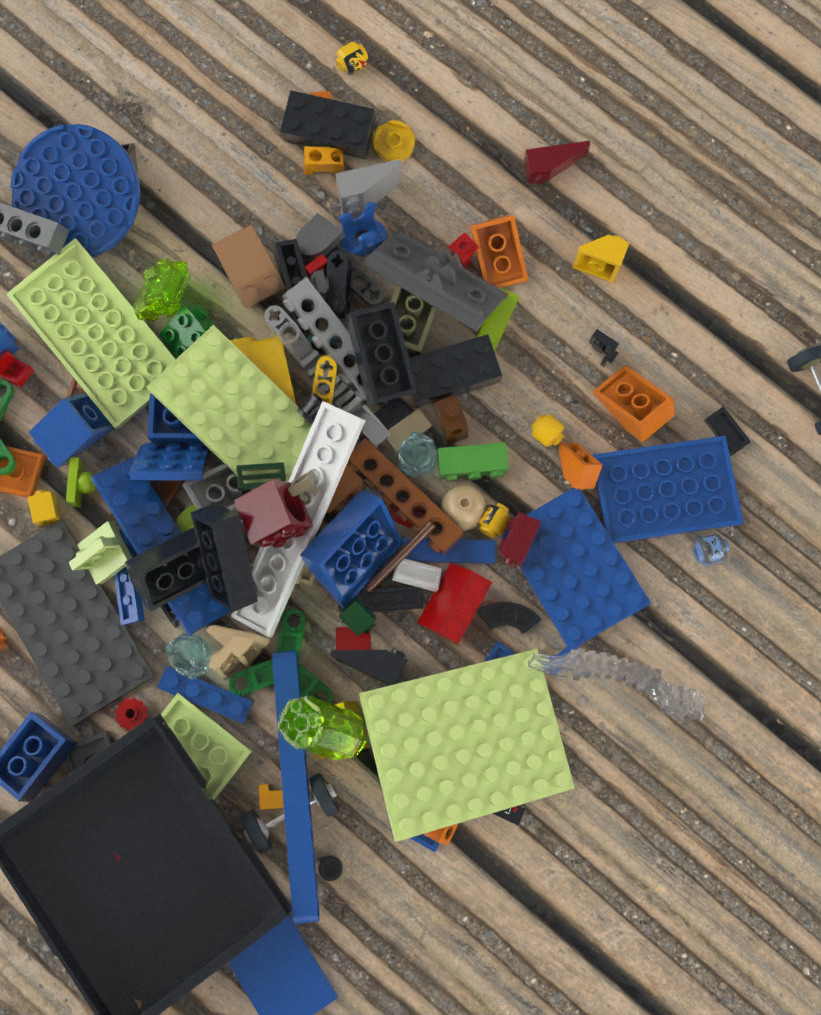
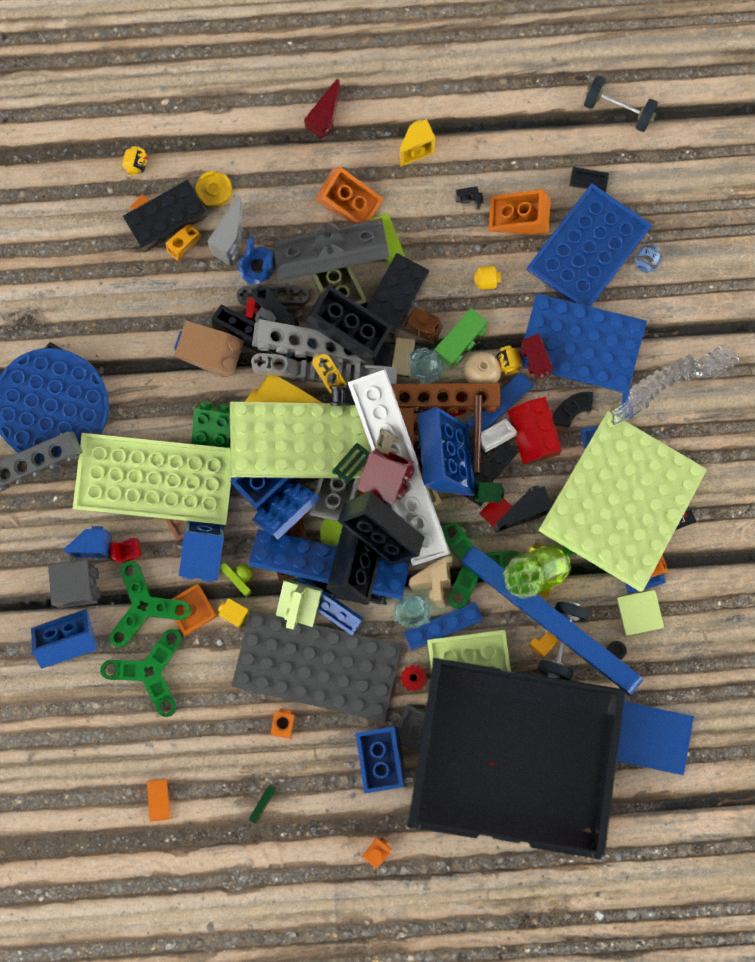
camera: 40 degrees left, 0 degrees up
clear neon green brick [133,259,191,321] -> none
dark grey tile [295,213,346,260] -> none
red bracket [448,233,479,269] -> none
orange slope [559,443,602,490] -> none
none -> yellowish green tile [616,590,664,636]

